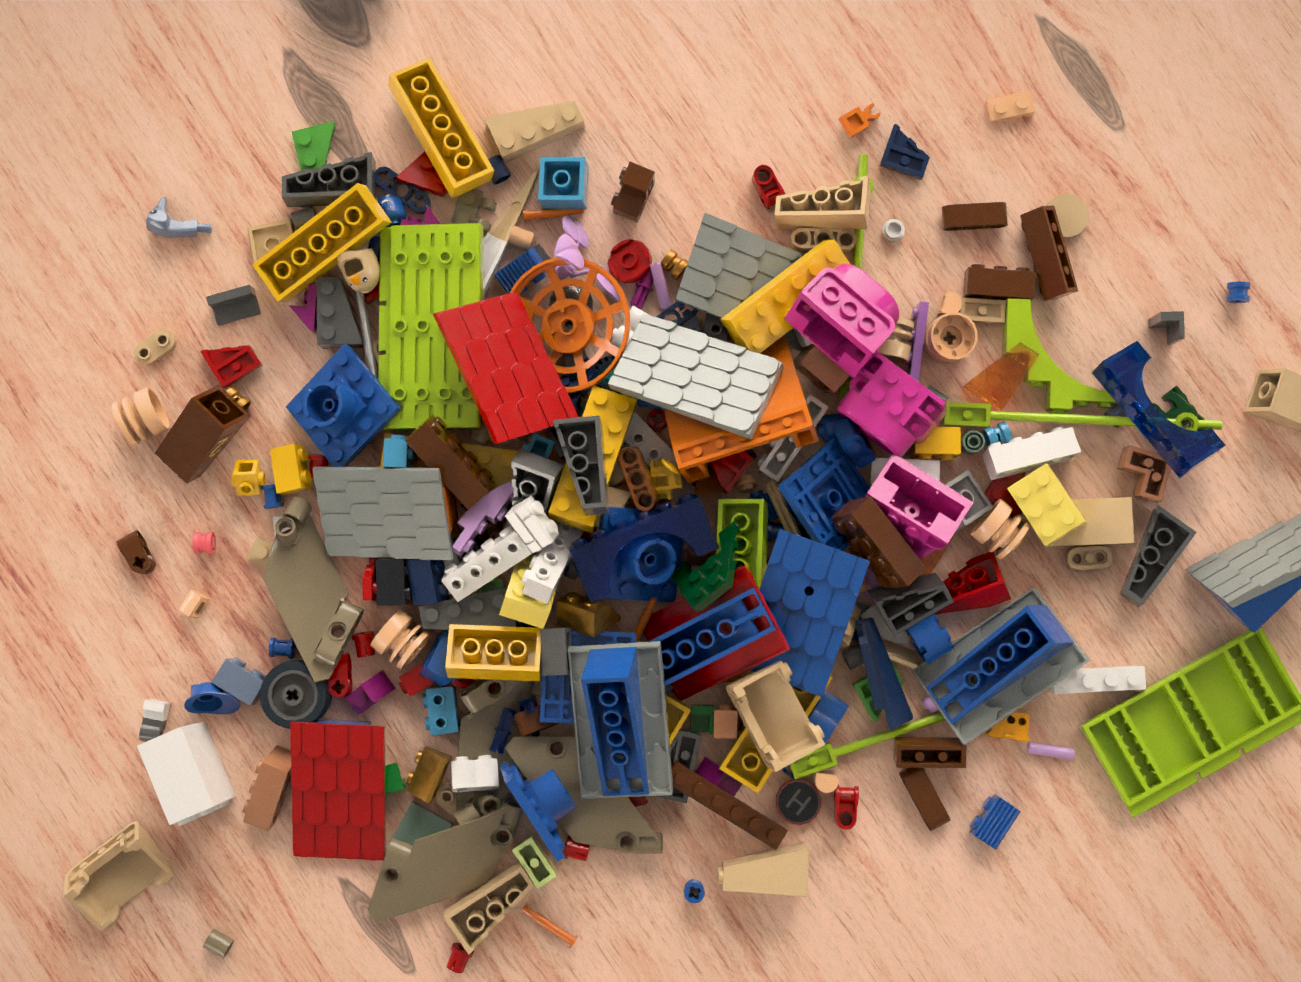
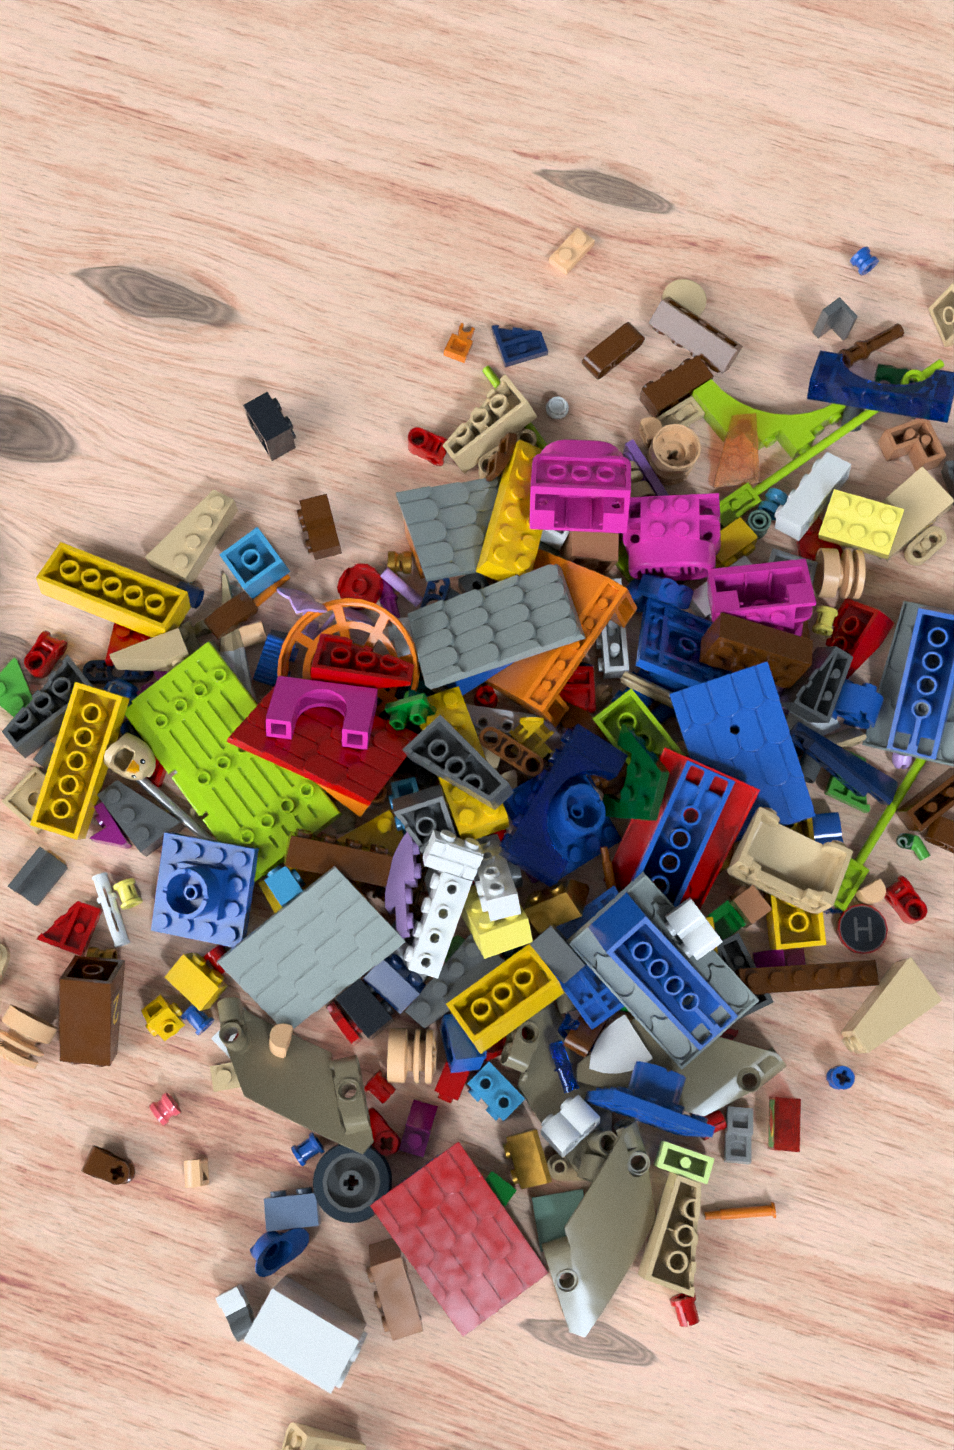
camera: 40 degrees left, 10 degrees down
none -> red piece [24,630,68,679]
none -> white pin [92,872,130,948]
none -> tan slope [109,628,190,671]
none -> light yellow bush [113,878,143,910]
none -> reddish brown slope [204,591,259,639]
none -> black brick [243,392,296,461]
none -> dark pink arch [266,676,377,750]
none -> light nougat brick [269,1023,293,1058]
none -> red wedge [311,633,414,689]
none -> green hips [384,690,436,731]
none -> reddish brown slope [486,432,518,482]
none -> white sticker [589,1014,653,1074]
none -> white brick [664,898,723,960]
none -> light grey slope [724,1106,753,1165]
none -> clear red brick [768,1097,801,1152]
none -> light yellow bush [812,606,838,636]
none -> reddish brown pin [838,323,904,369]
none -> arm [896,833,931,861]

